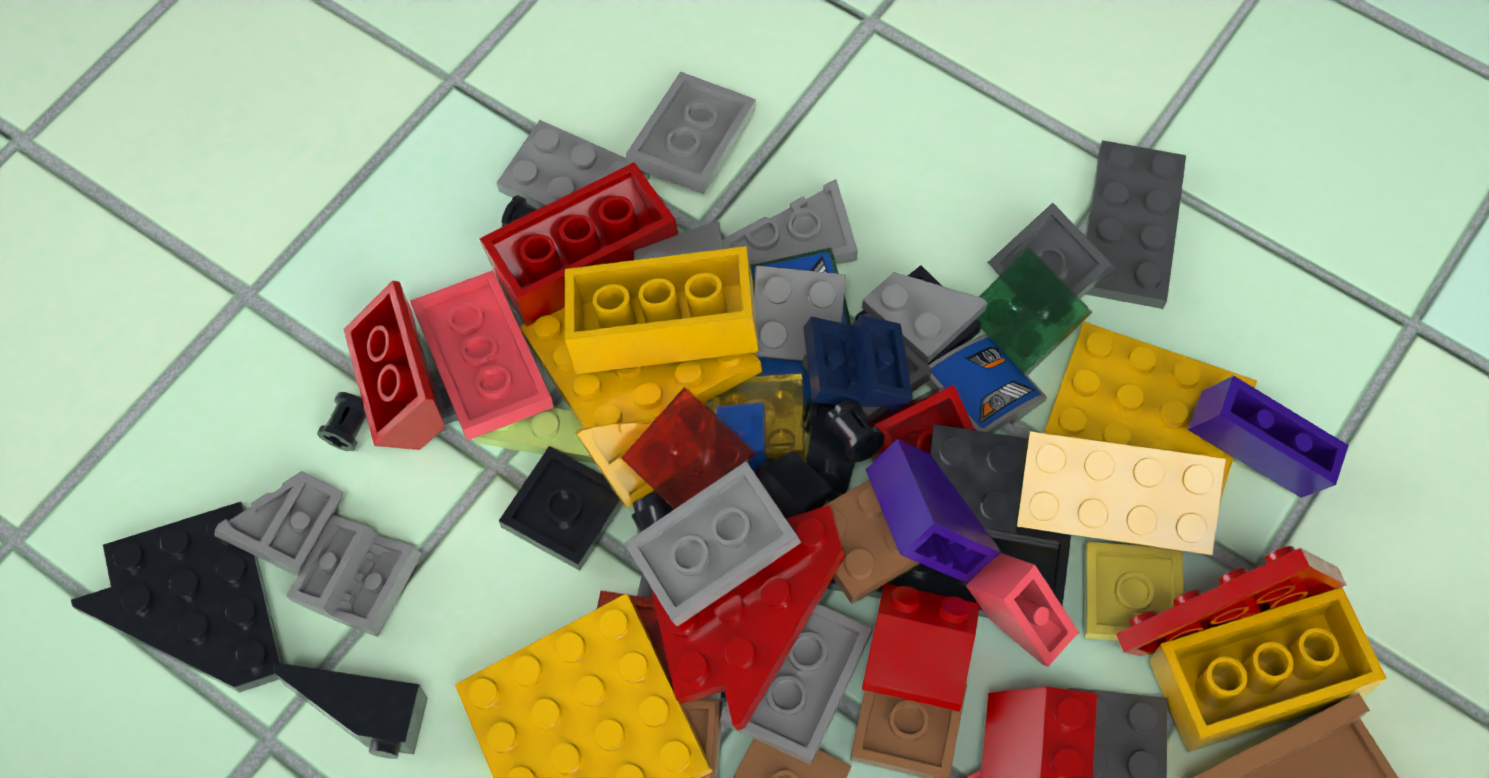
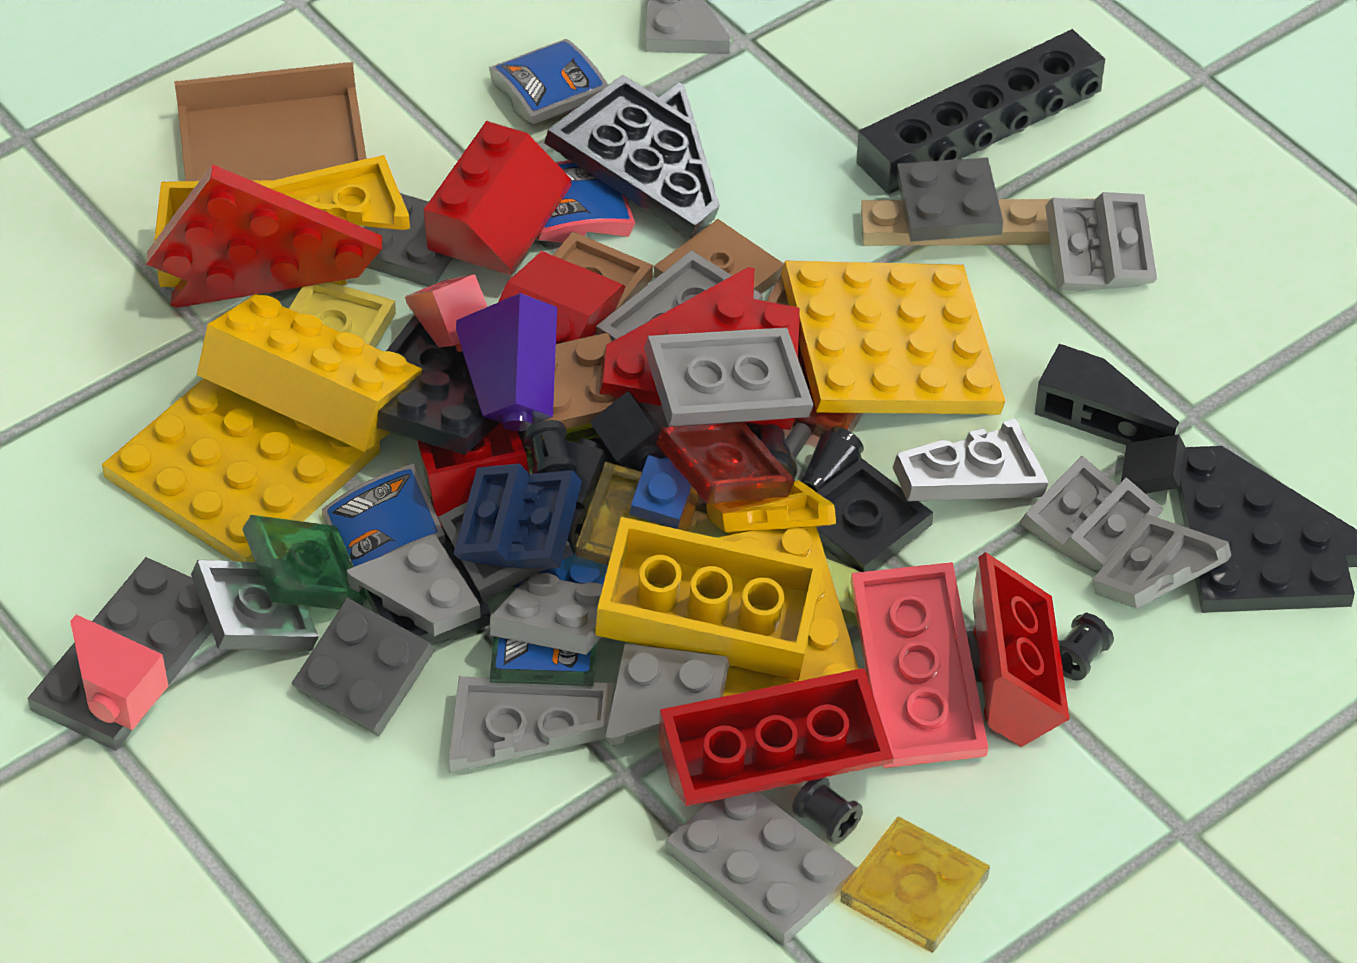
camera: 165 degrees left, 15 degrees down
light grey plate [626,71,756,194] -> none
dark purple brick [1188,375,1349,498] -> none
none -> coral slope [70,614,168,730]
none -> yellow wing [259,155,410,230]
none -> dark grey plate [291,598,435,737]
none -> black cone [800,426,864,492]
none -> clear yellow plate [840,816,990,953]
none -> light grey wing [892,418,1049,501]
none -> black piece [1121,434,1186,494]

